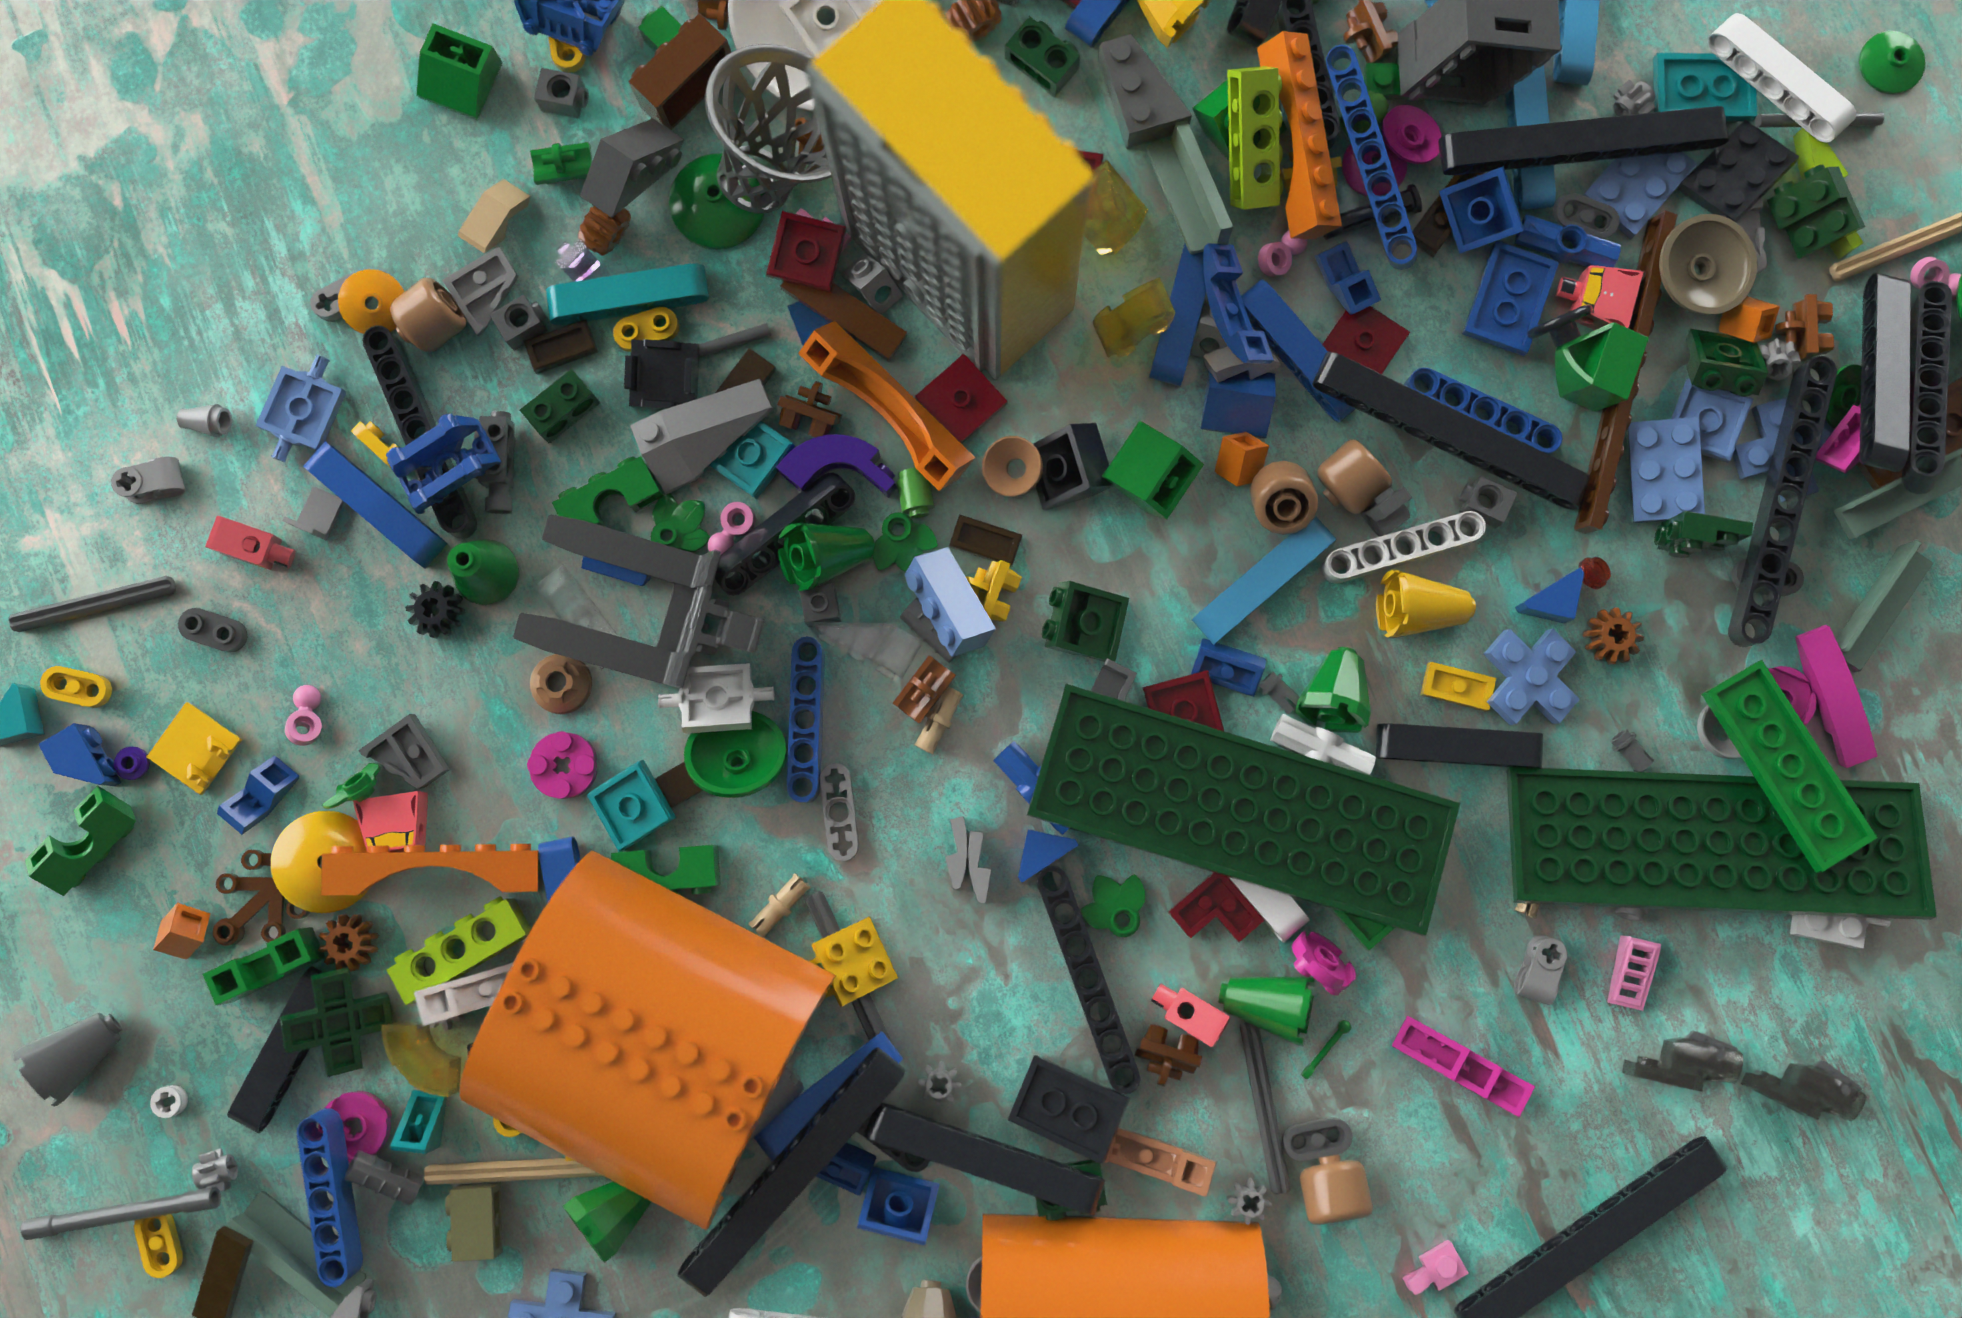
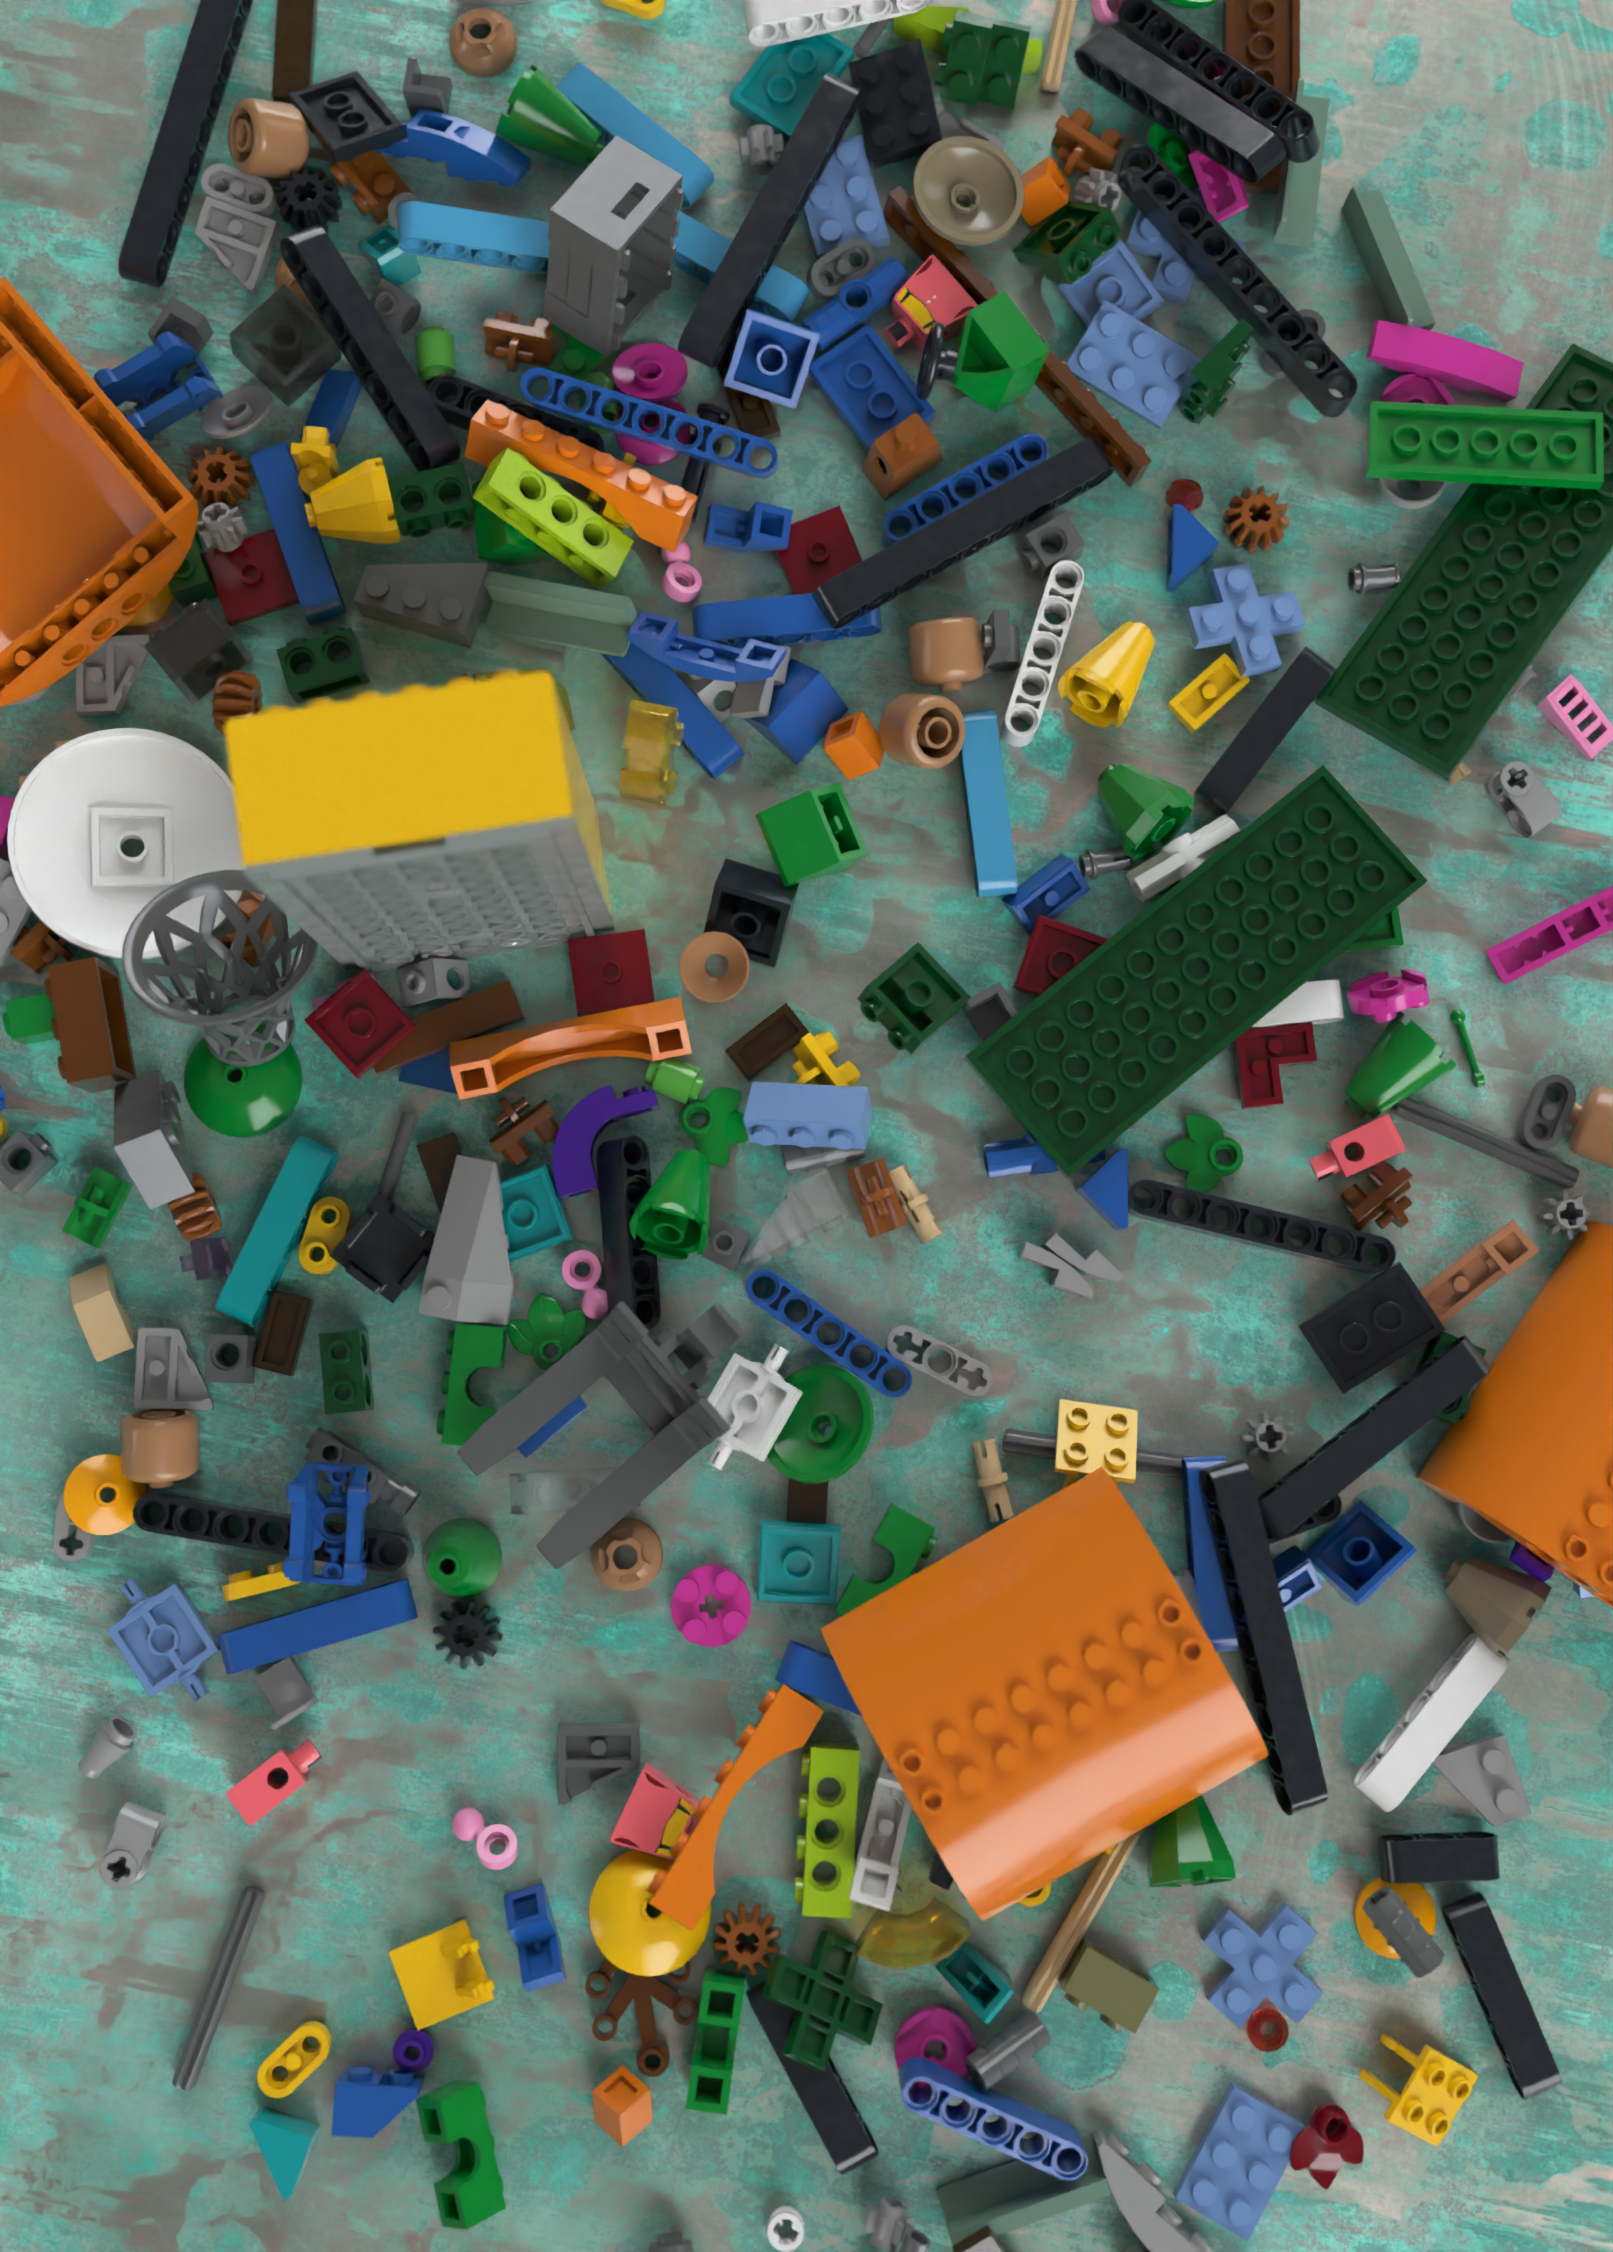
camera: 65 degrees left, 0 degrees up
dark grey plate [178,608,248,652] -> none
green plate [322,763,381,809] -> none
none -> dark green brick [387,463,475,537]
none -> dark orange torso [863,413,943,501]

